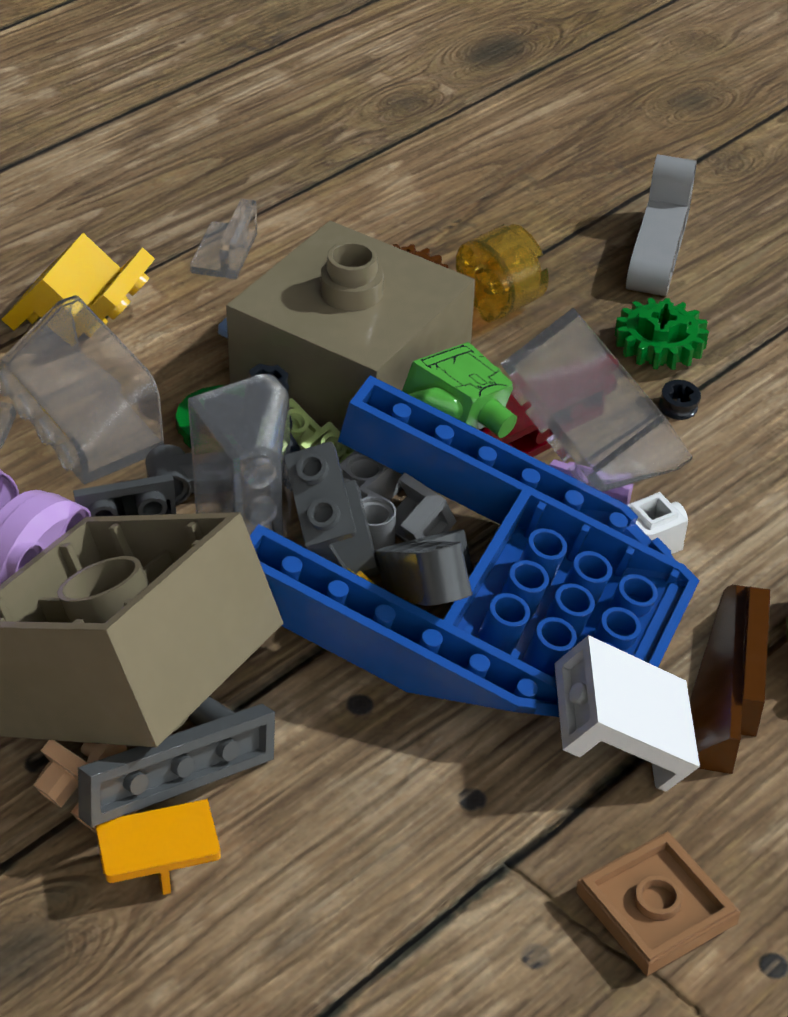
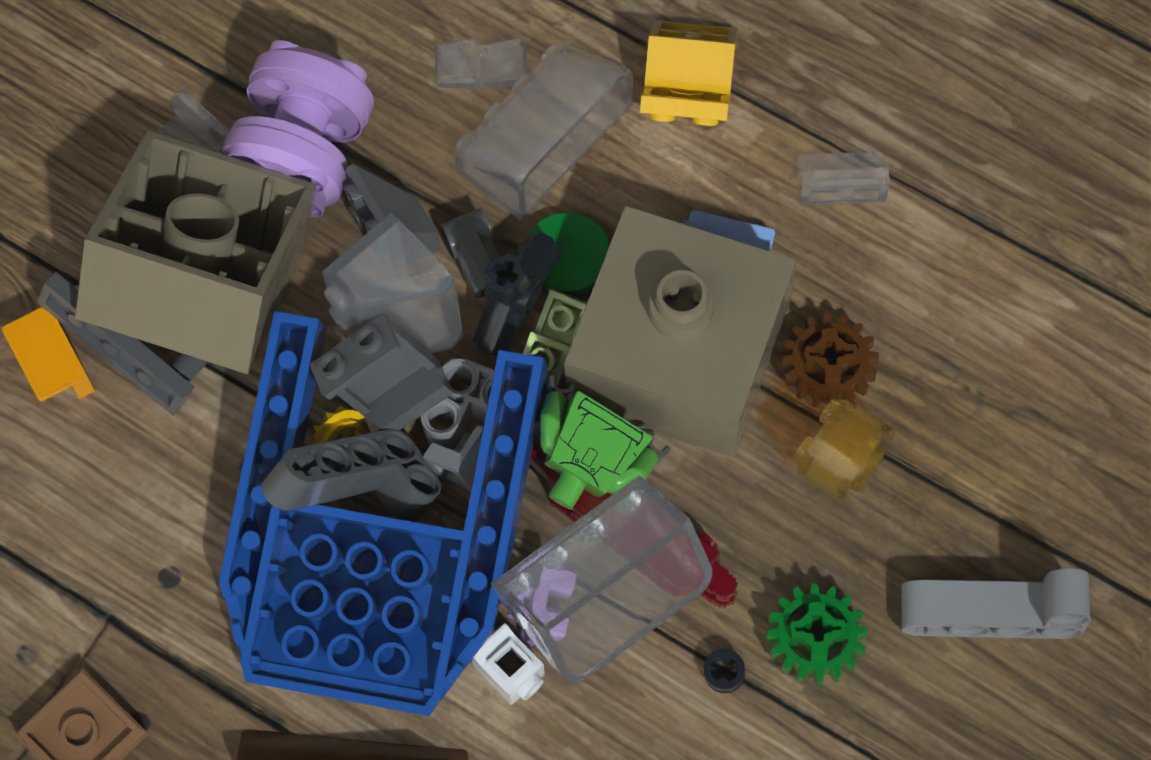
camera: 80 degrees right, 25 degrees up
white panel [554,635,700,792] -> none

